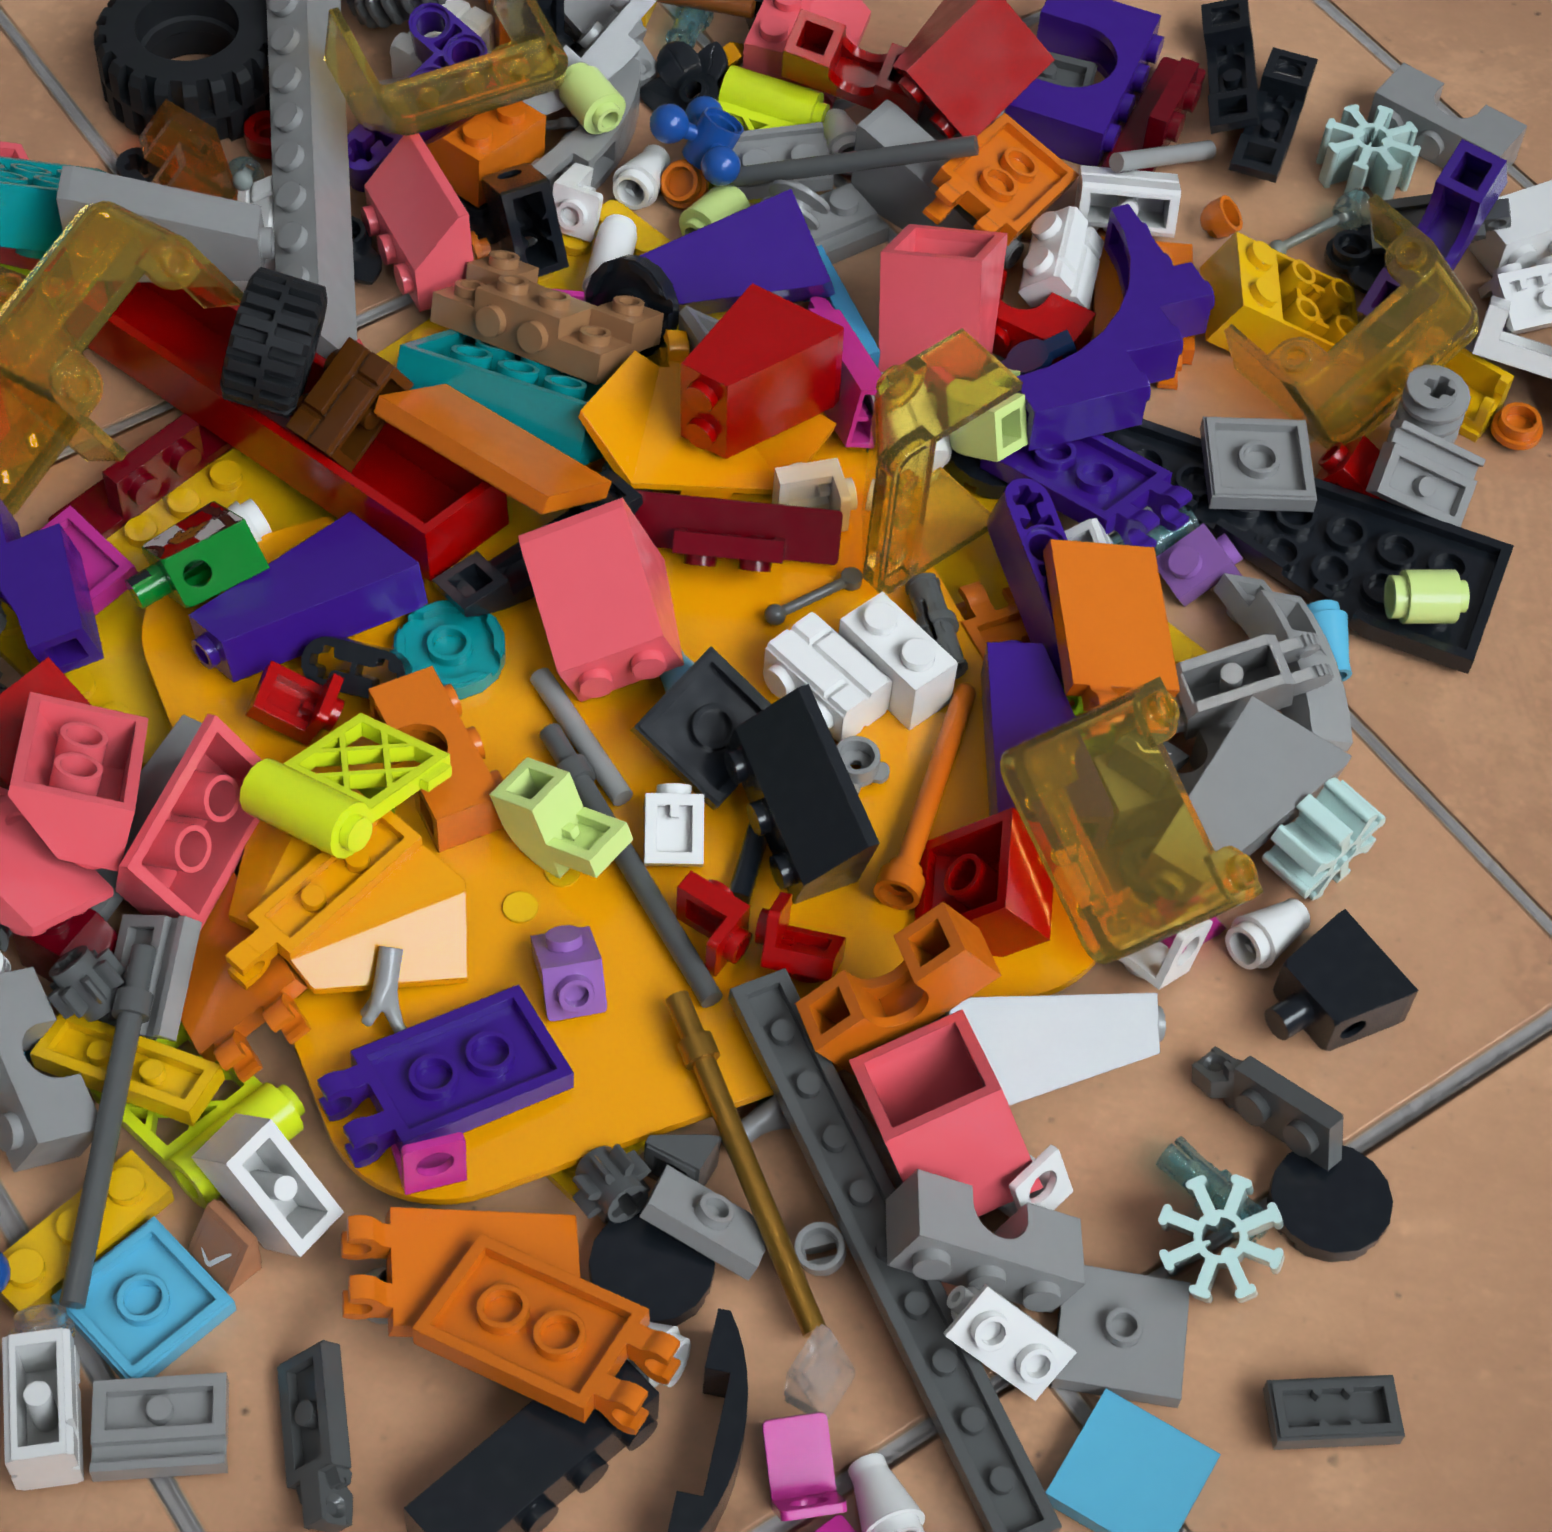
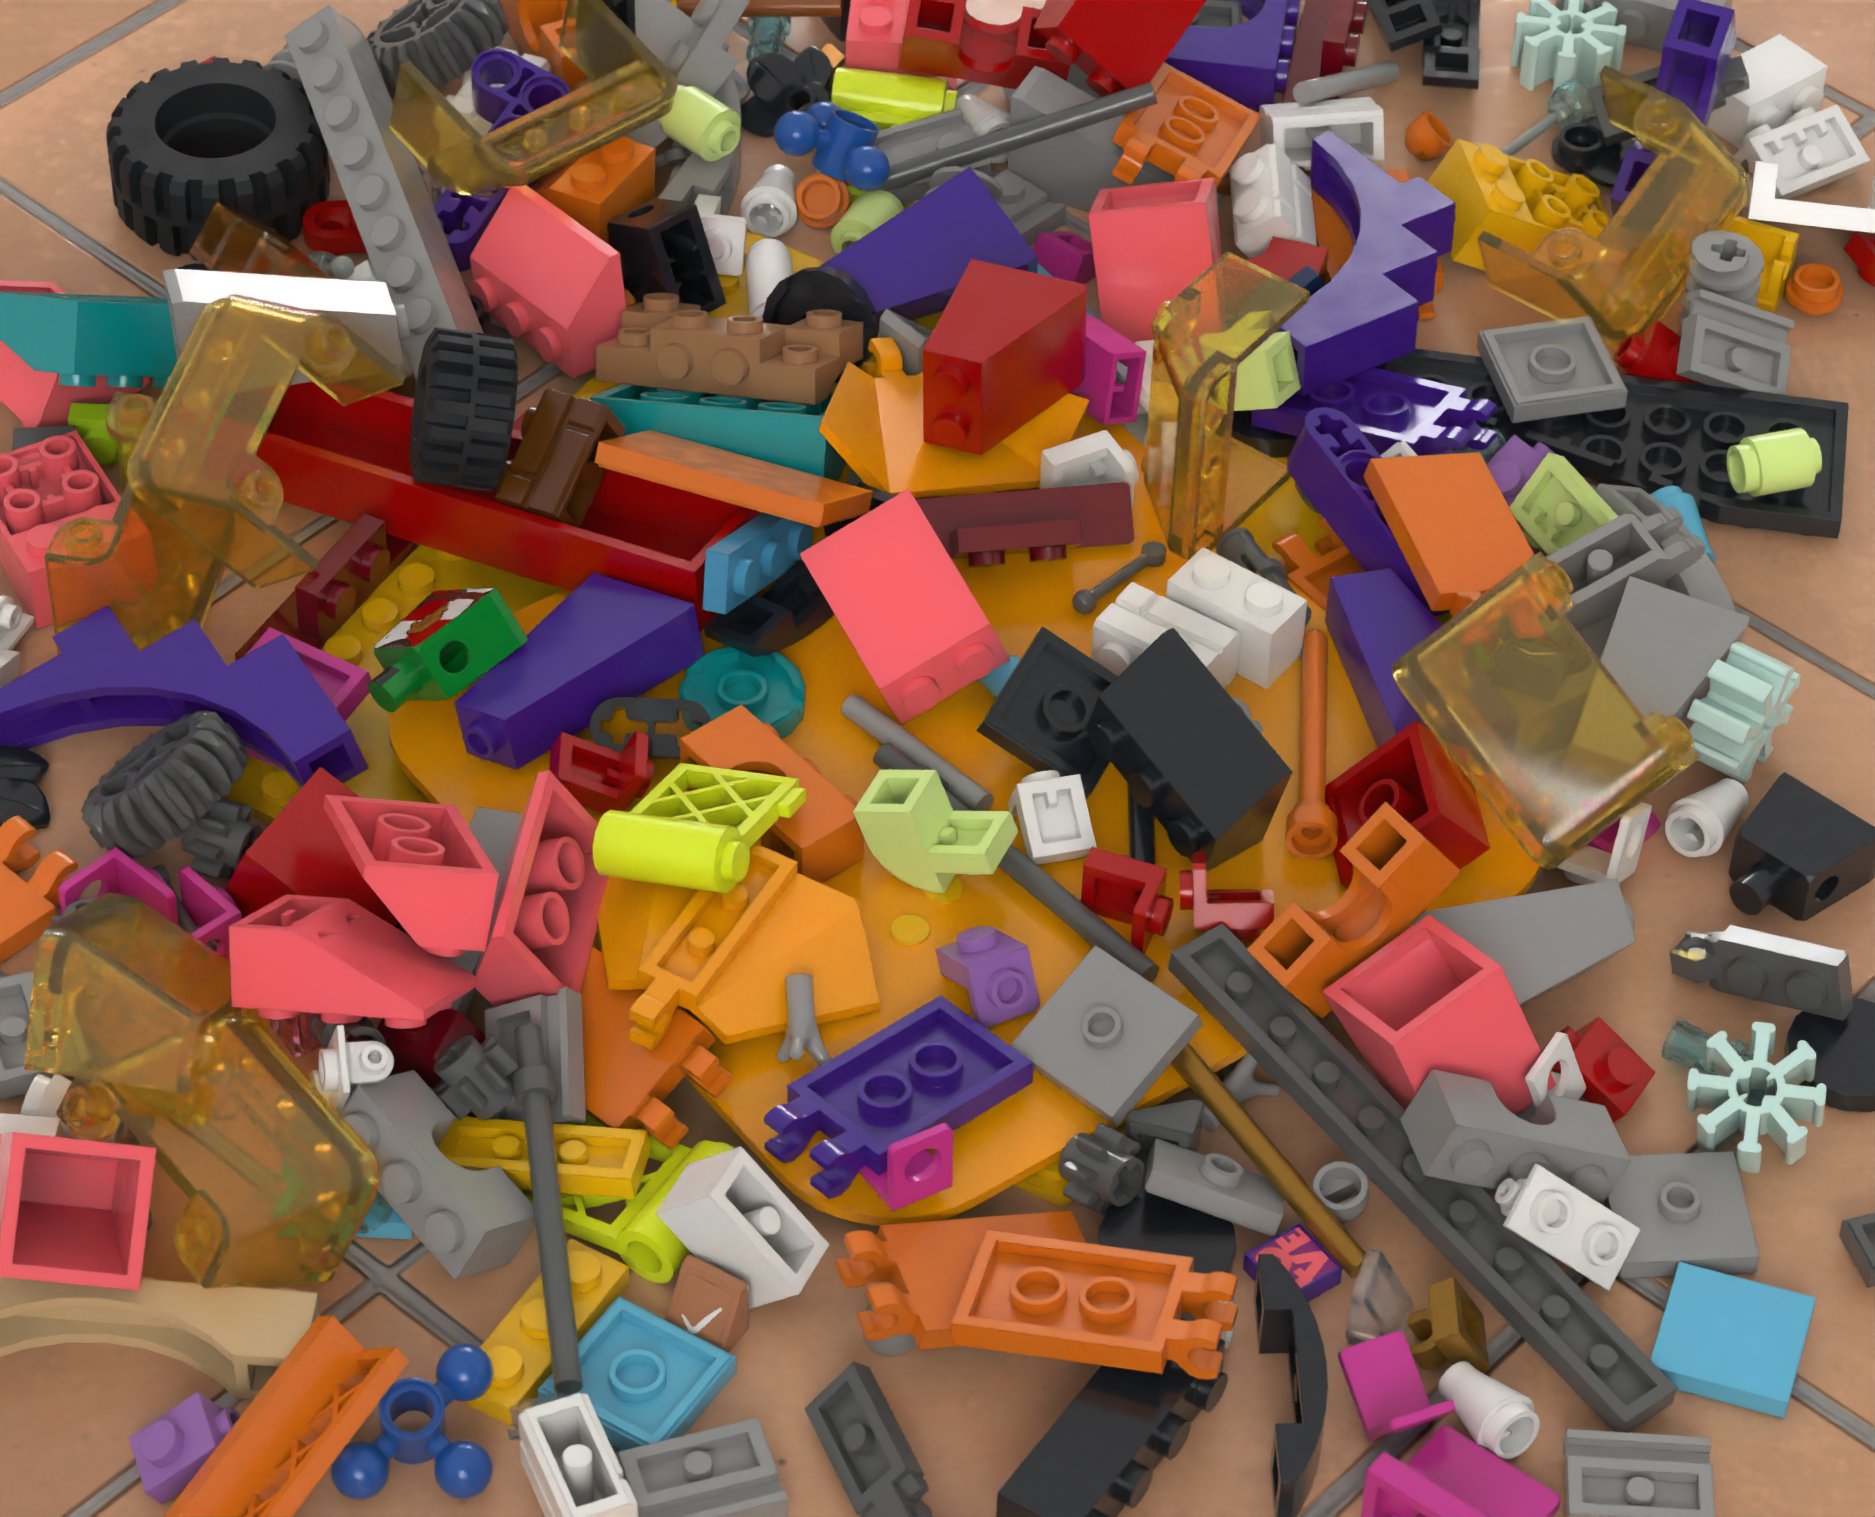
camera: 10 degrees left, 10 degrees down
none -> dark azure plate [702,512,813,615]
none -> light grey plate [1010,945,1203,1127]
none -> dark pink slope [1033,231,1096,284]
none -> tile [1243,1223,1342,1301]
none -> pearl gold tile [1406,1277,1490,1373]
none -> yellowish green bracket [1509,452,1619,555]
none -> red bracket [1542,1017,1656,1123]

